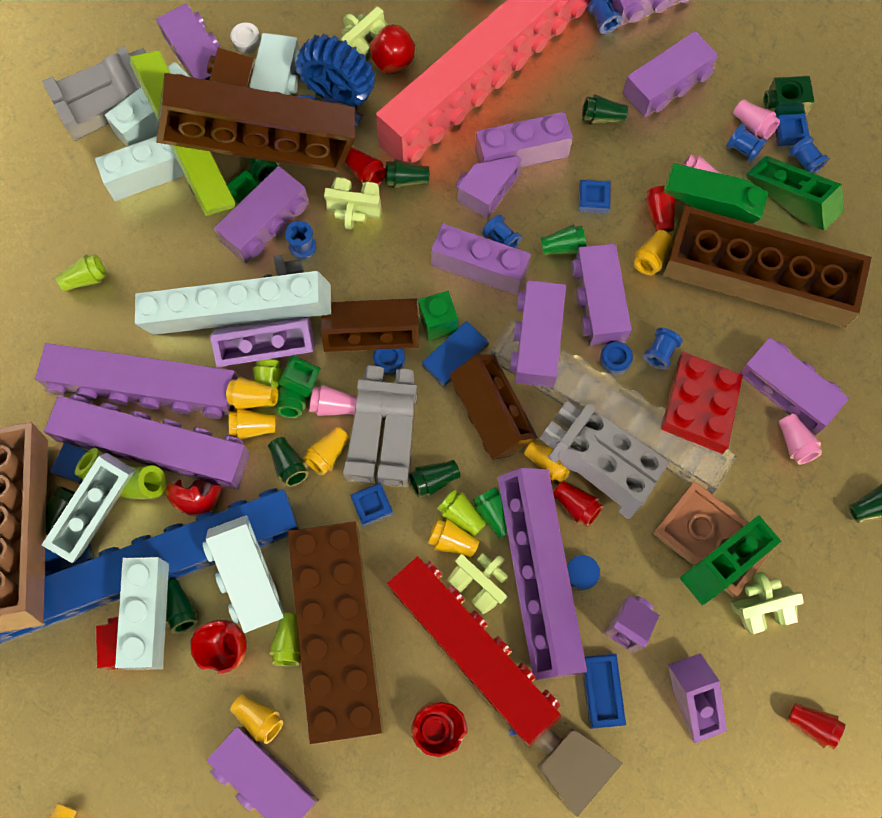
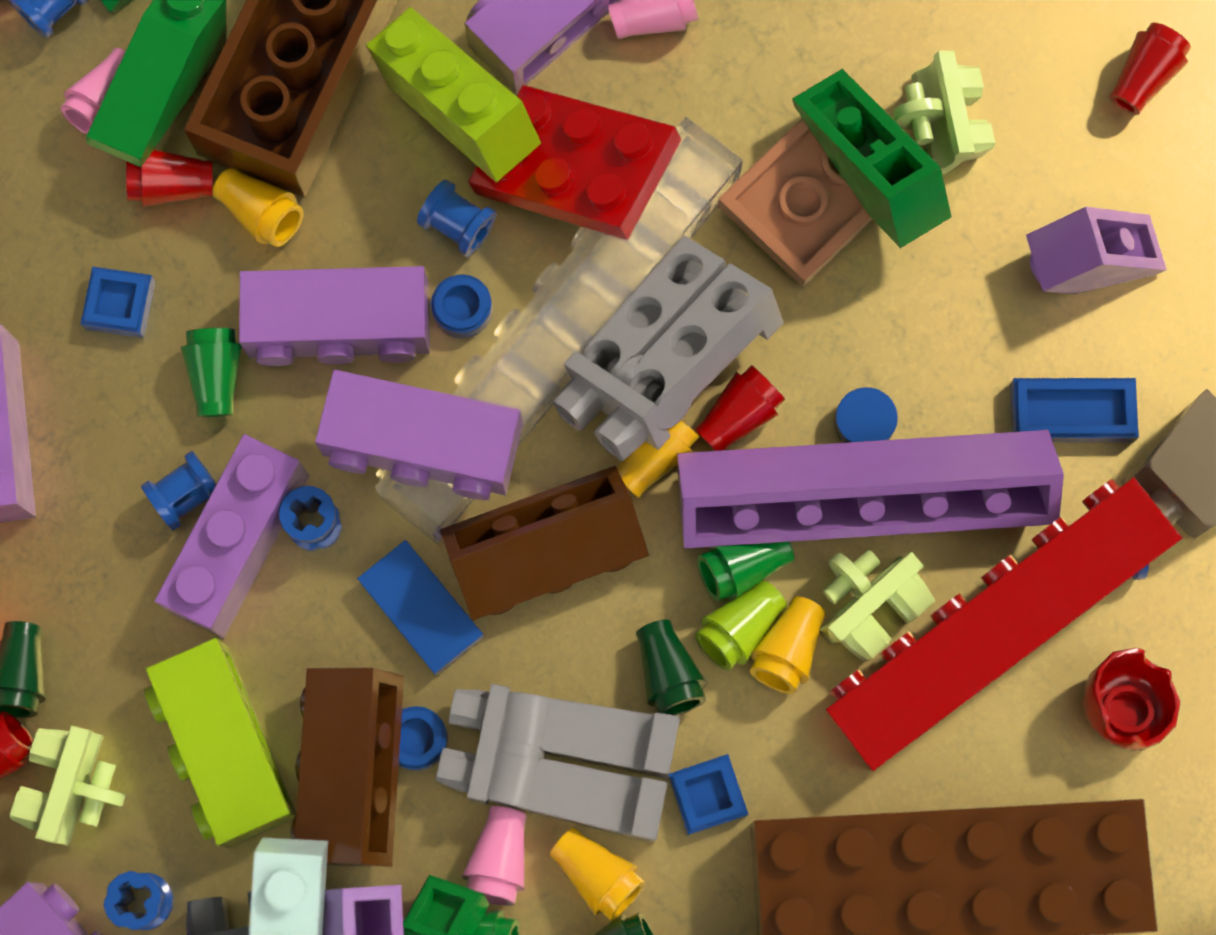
camera: 85 degrees left, 5 degrees up
green brick [418,290,458,342] -> none
medium lavender slope [456,156,521,219] -> none
medium lavender slope [603,596,660,653] -> none
none -> lime brick [144,638,296,848]
none -> blue bush [279,486,342,551]
none -> lime brick [366,7,541,183]

